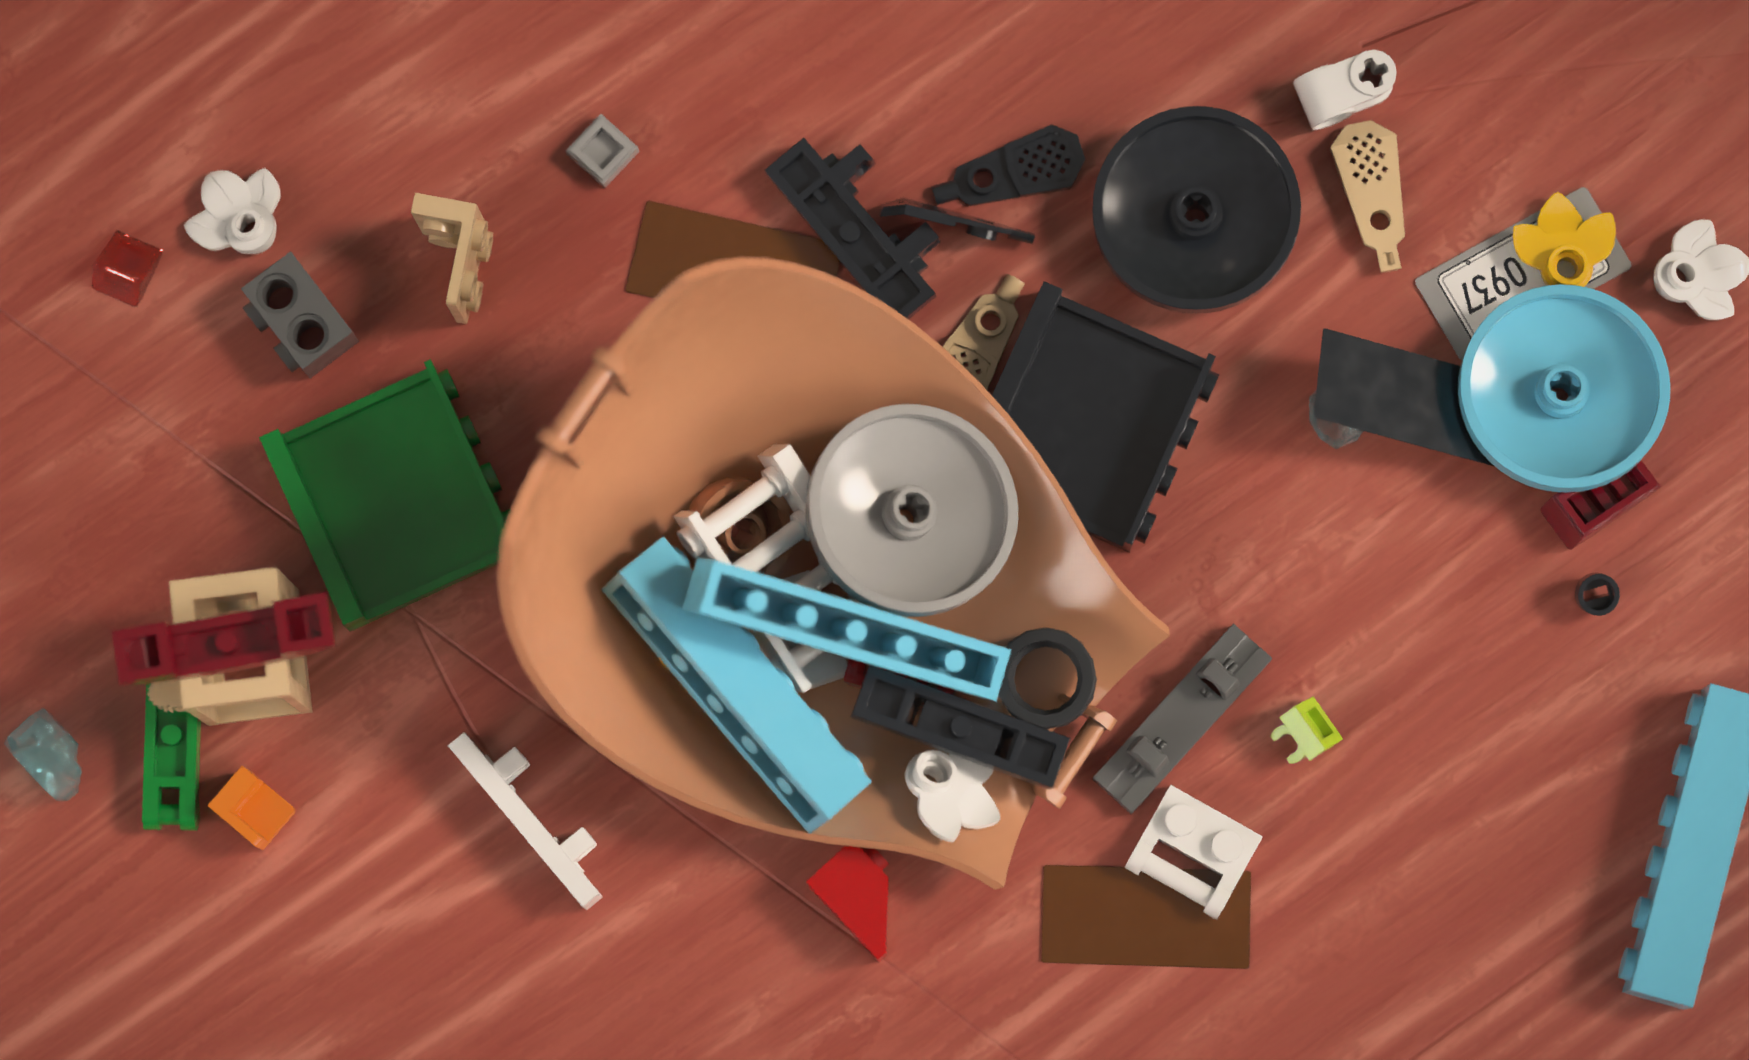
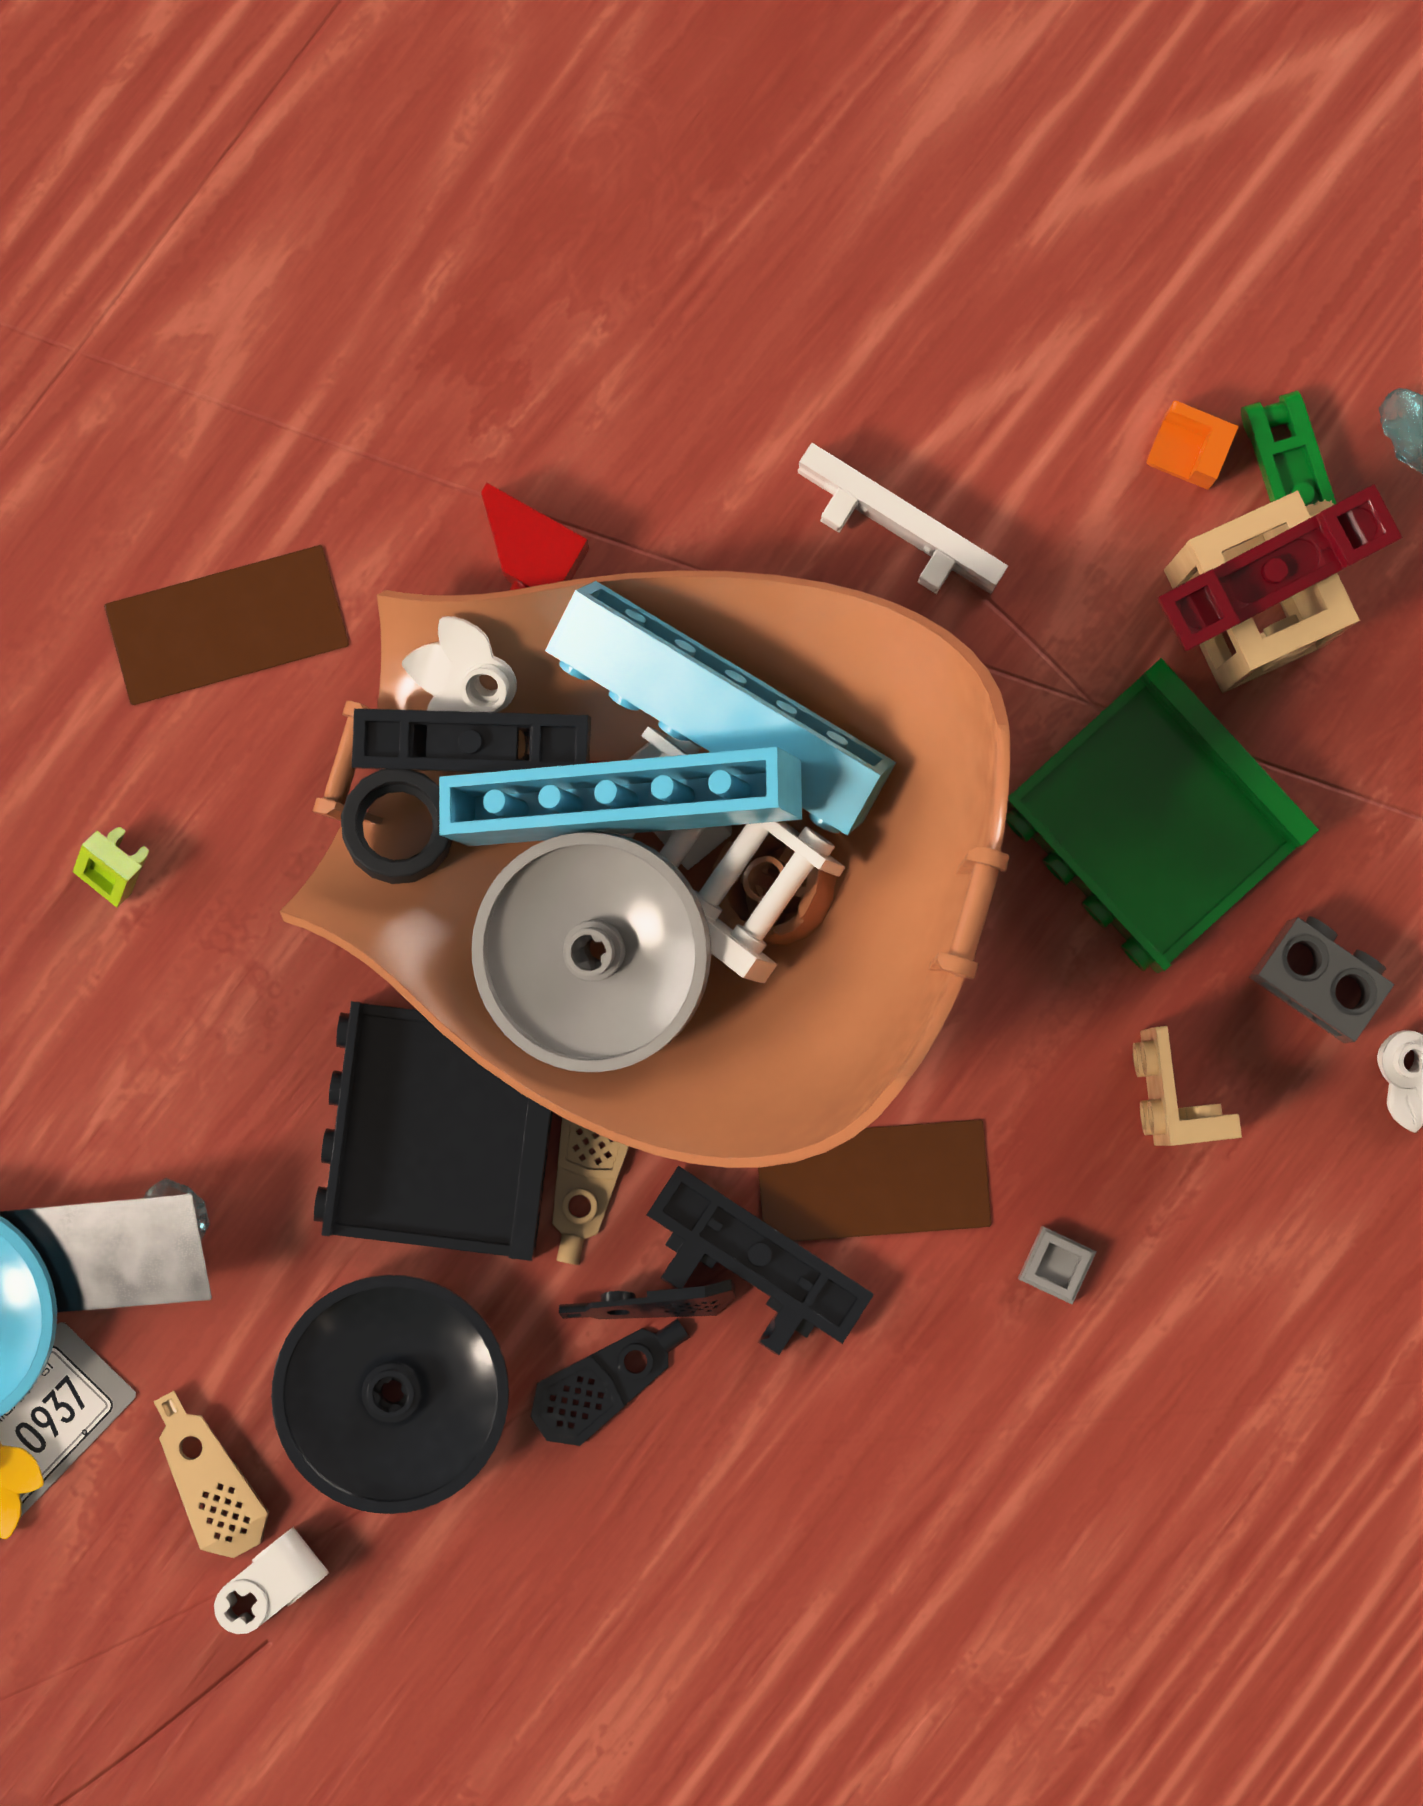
camera: 155 degrees right, 5 degrees up
dark grey hinge [1092,623,1273,814] -> none
white plate [1124,785,1263,920] -> none

